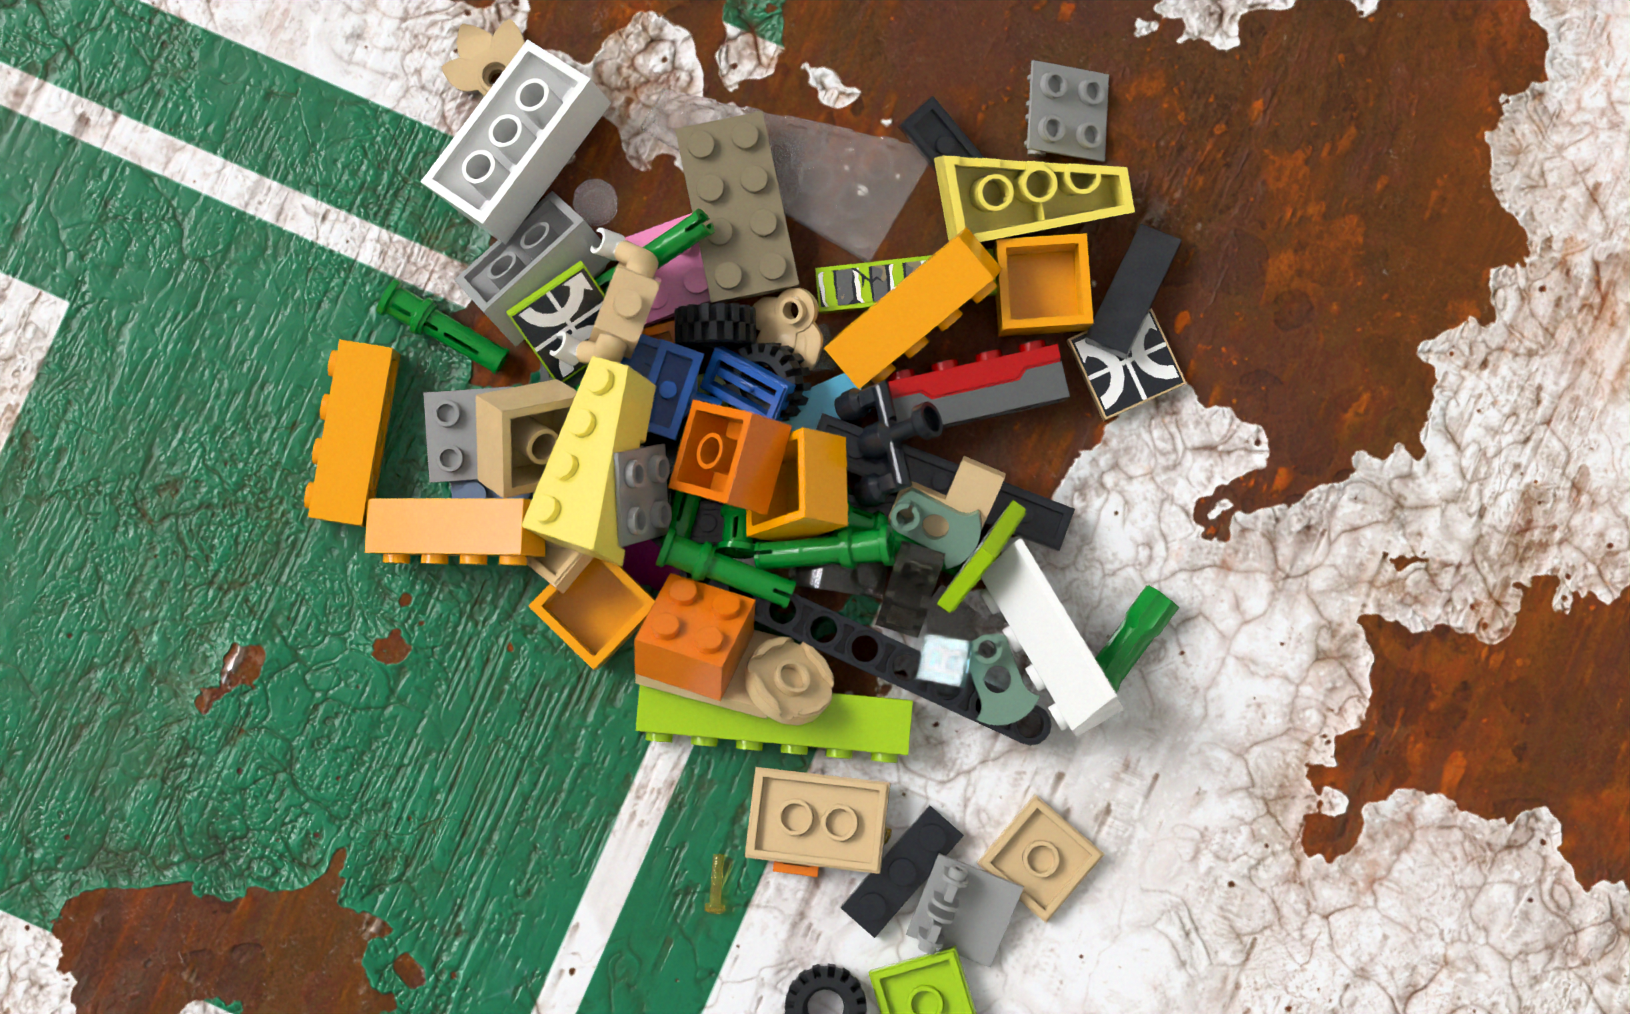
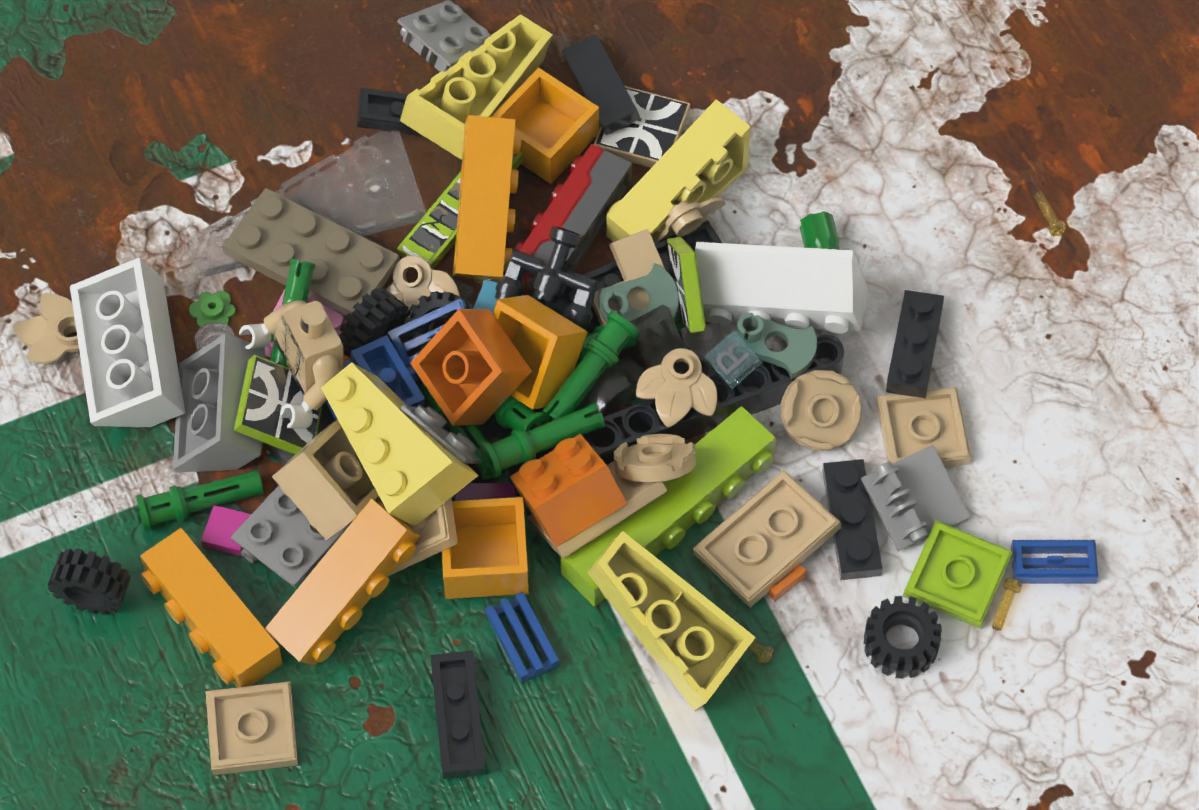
camera: 50 degrees left, 25 degrees down
none -> black tyre [48,549,131,615]
none -> bright green plant [189,291,236,331]
none -> dark pink tile [201,505,251,557]
none -> tan tile [206,681,298,775]
none -> black plate [430,651,486,779]
none -> blue tile [485,592,559,683]
none -> light yellow wedge [587,531,756,711]
none -> light yellow wedge [606,99,751,244]
none -> tan plate [636,348,717,428]
none -> tan plate [657,197,726,242]
none -> tan tile [781,370,862,451]
none -> black plate [886,290,944,399]
none -> clear yellow piece [1034,191,1067,237]

